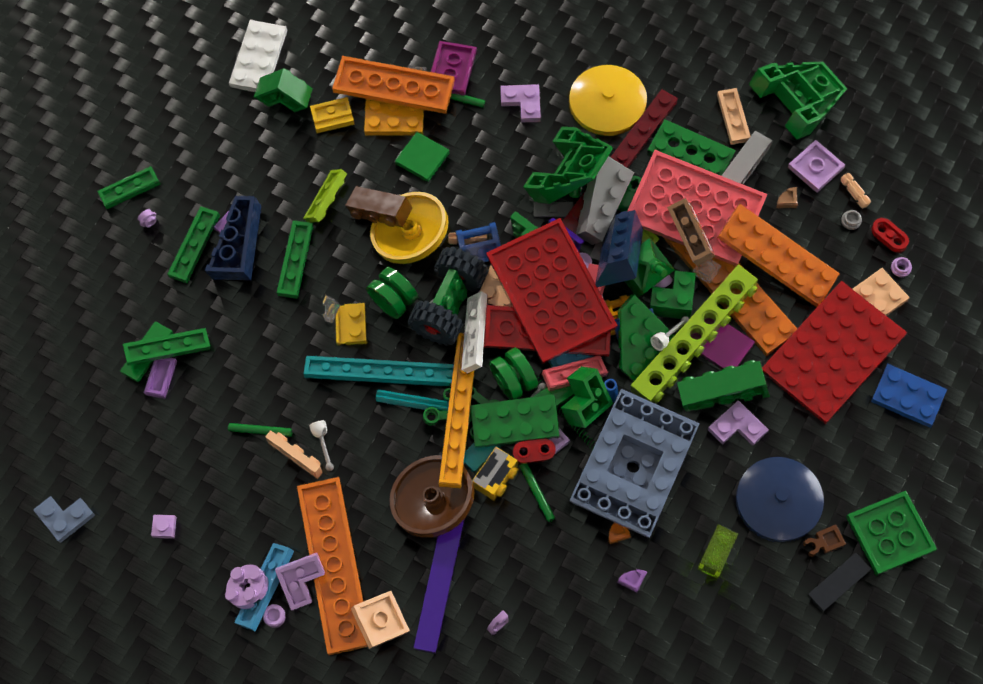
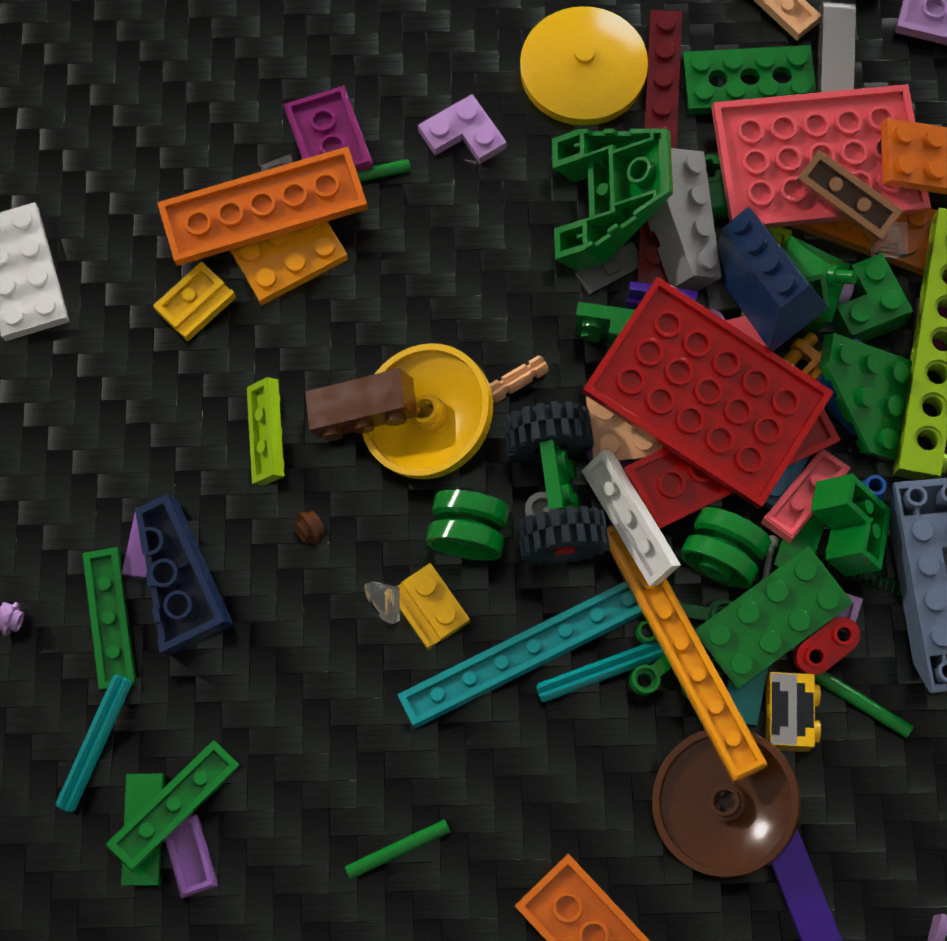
camera: 30 degrees left, 5 degrees up
green brick [254,68,313,112] -> none
light nougat plate [265,430,323,479] -> none
green plate [277,220,313,299] -> none
hinge [309,420,334,471] -> none
green tile [395,132,450,182] -> none
blue plate [455,222,501,262] -> none
white hinge [650,316,689,351] -> none
medium nougat tile [777,187,798,208] -> none
none -> teal axle [56,674,132,812]
none -> reddish brown plate [294,510,325,545]

